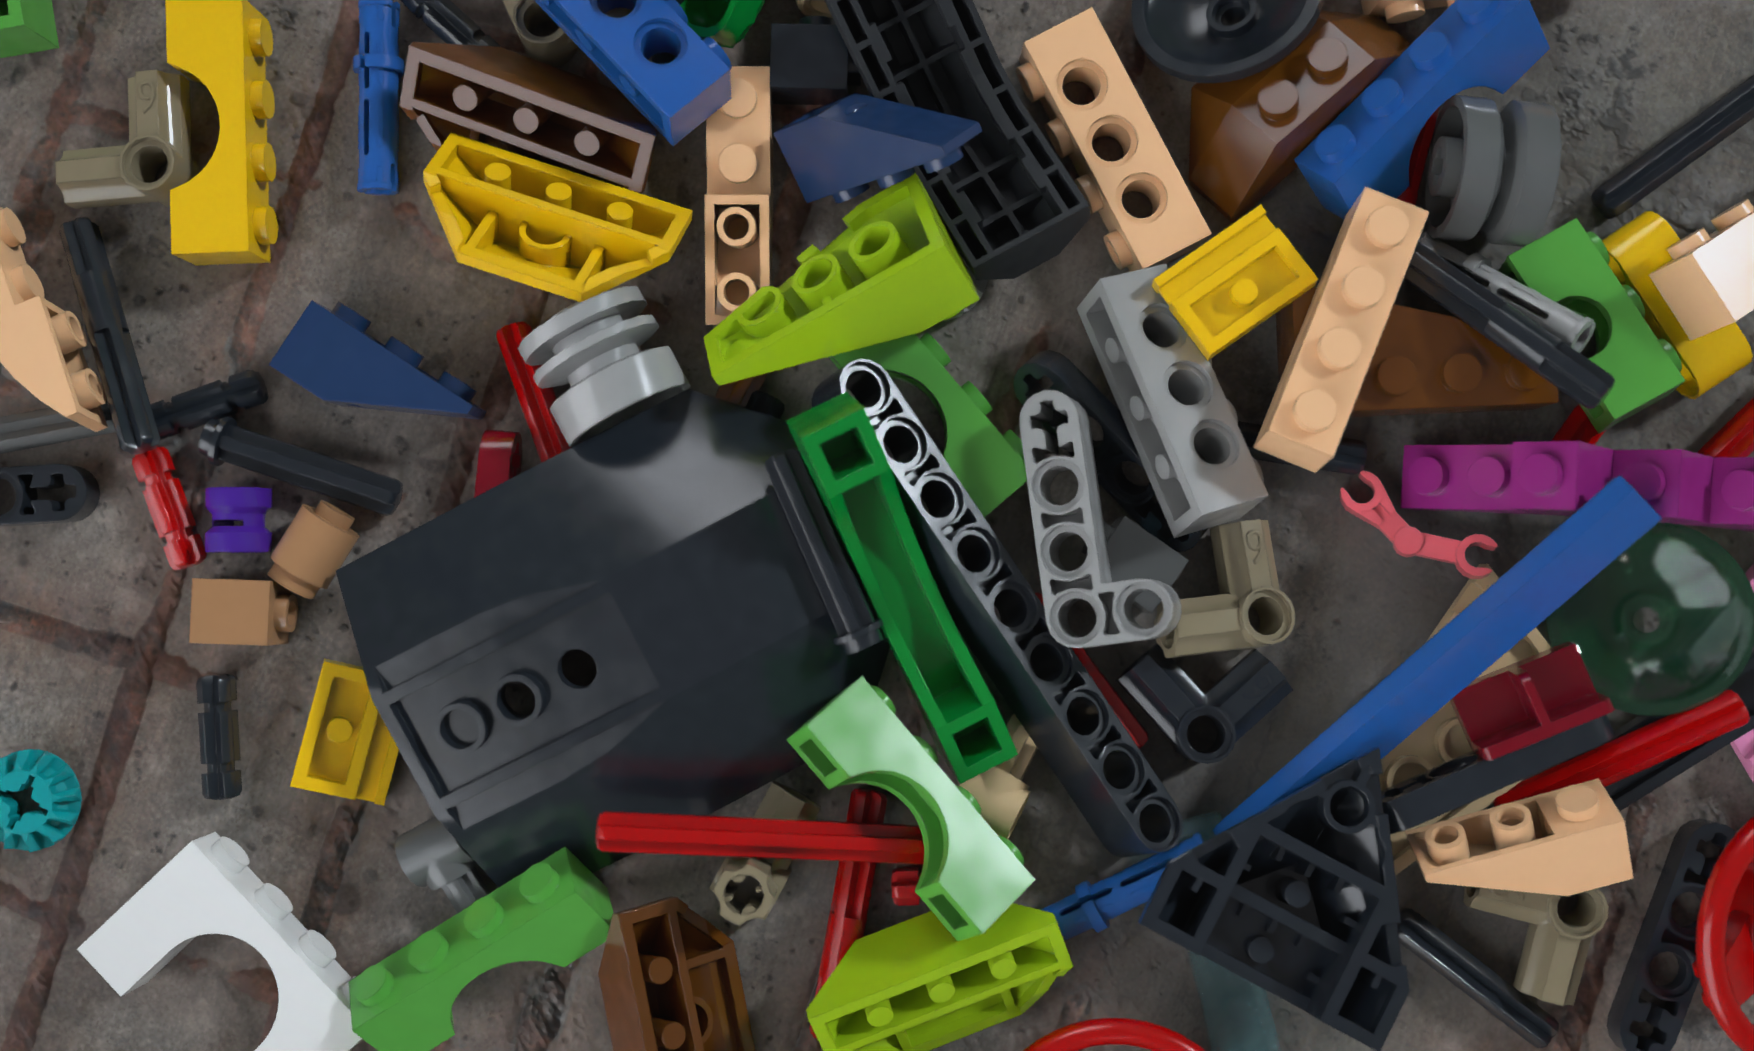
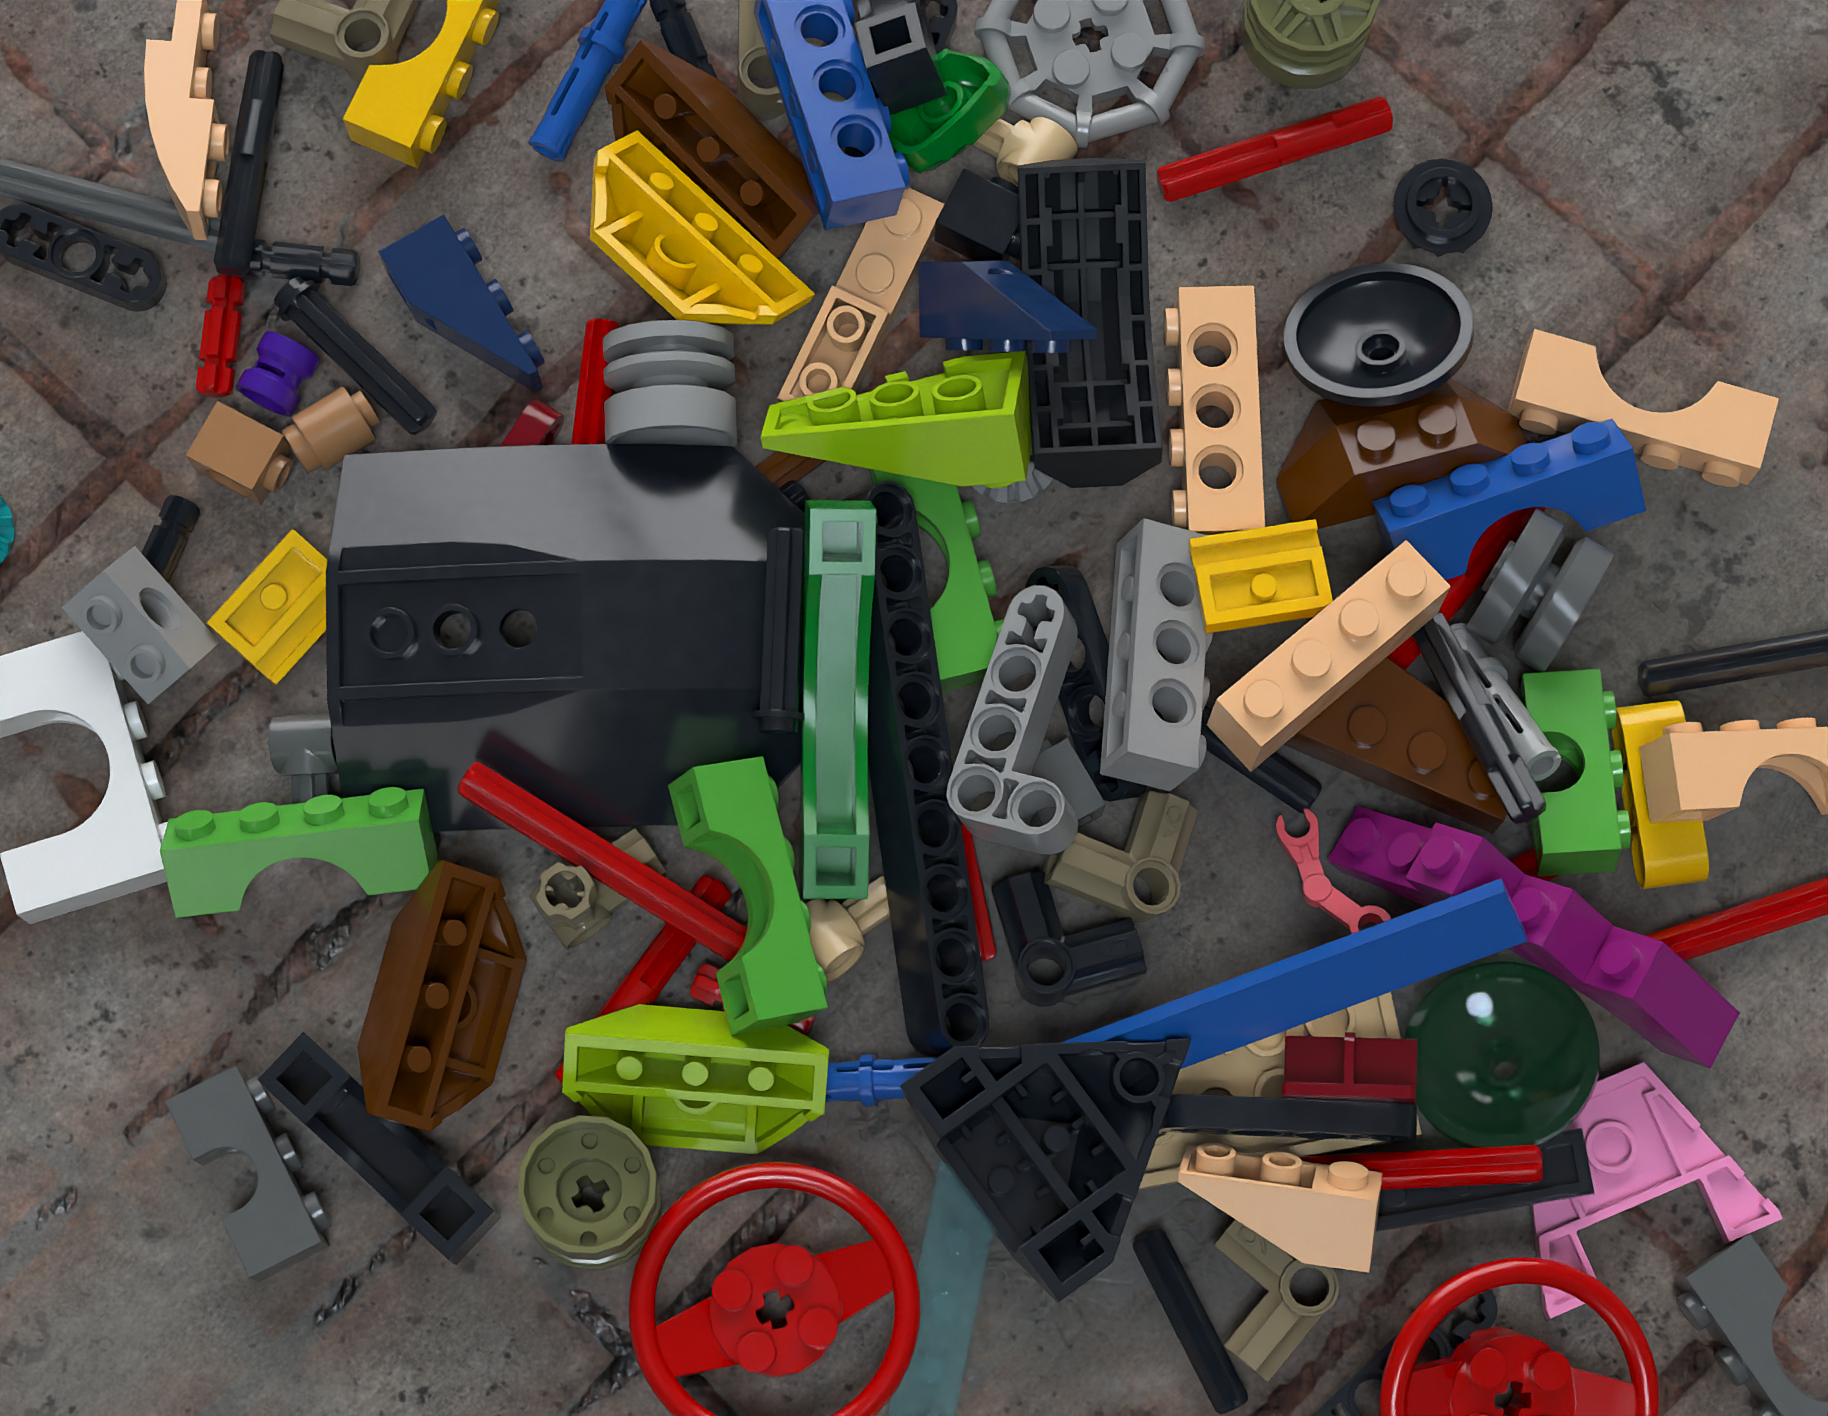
camera: 20 degrees right, 10 degrees down
none -> light grey brick [61,546,220,704]

